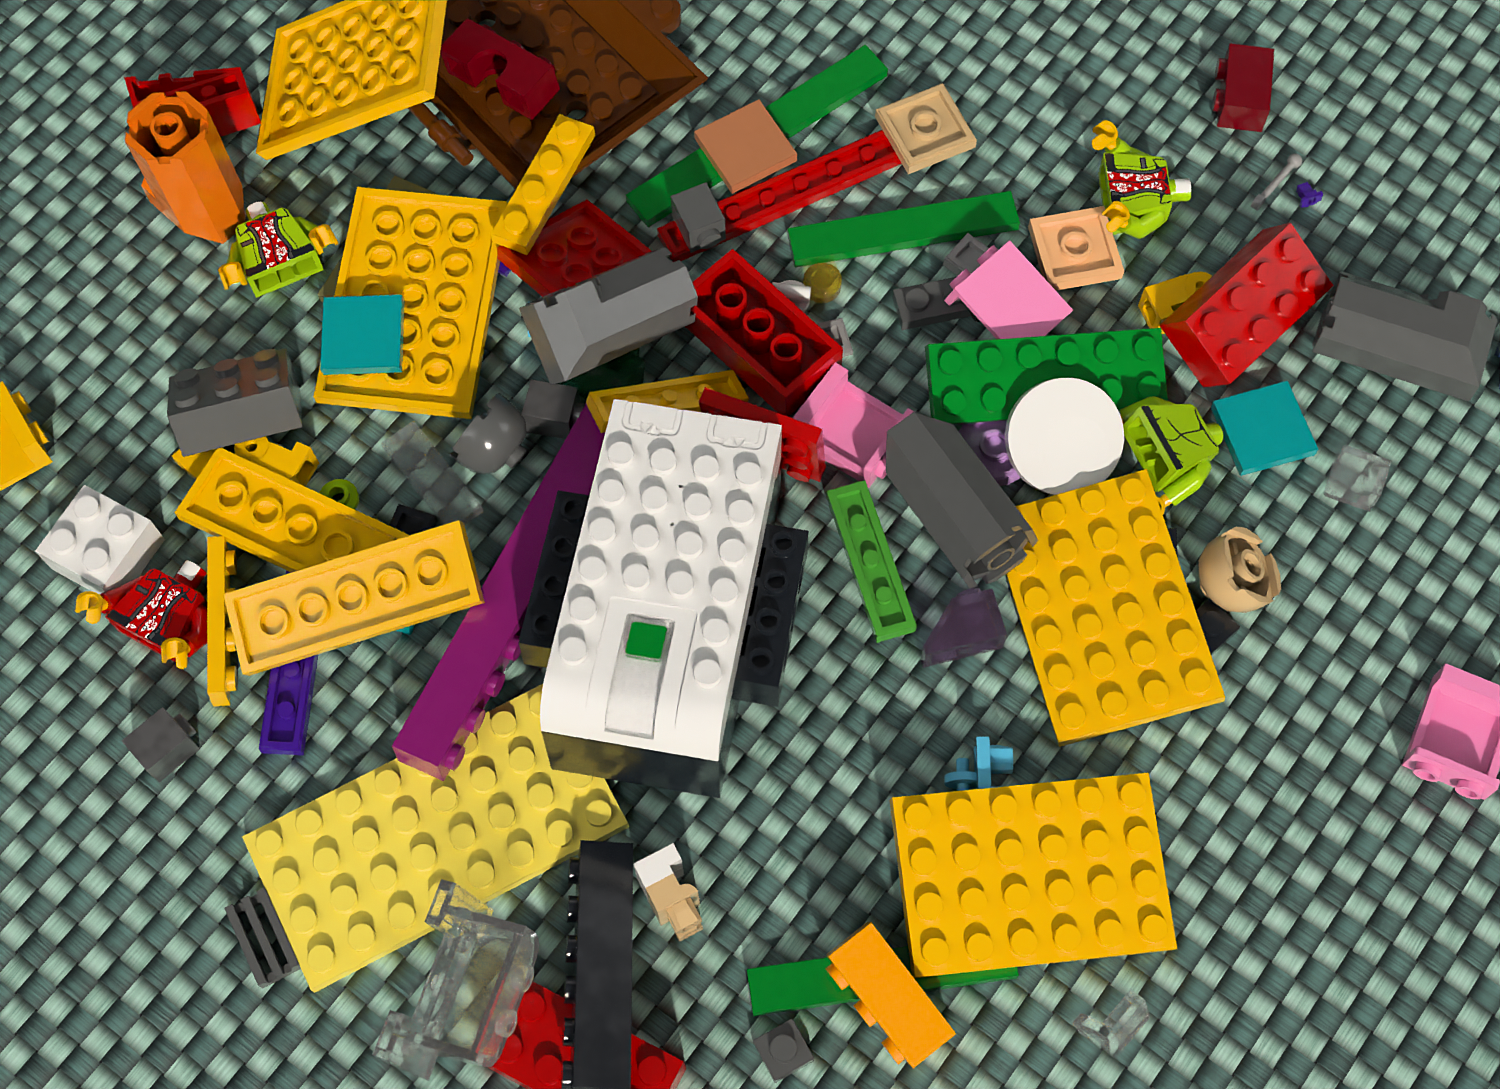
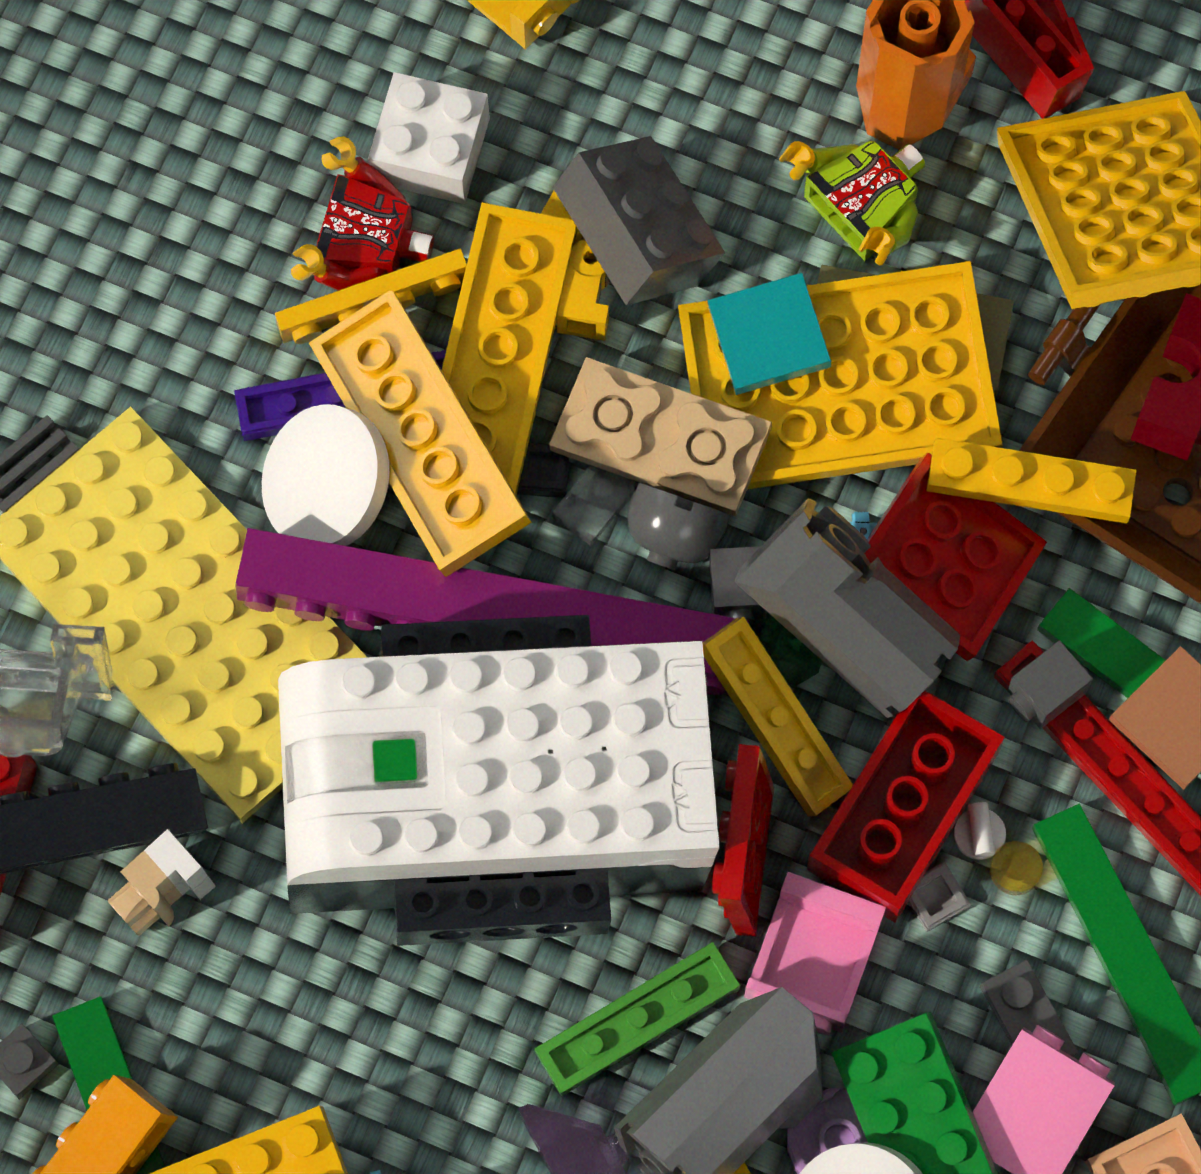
camera: 75 degrees right, 5 degrees up
flat silver brick [121,707,200,783] -> none
lime plate [319,479,359,509] -> none
light grey tile [943,233,989,275] -> none
none -> white piece [262,404,390,546]
none -> tan piece [549,357,772,516]

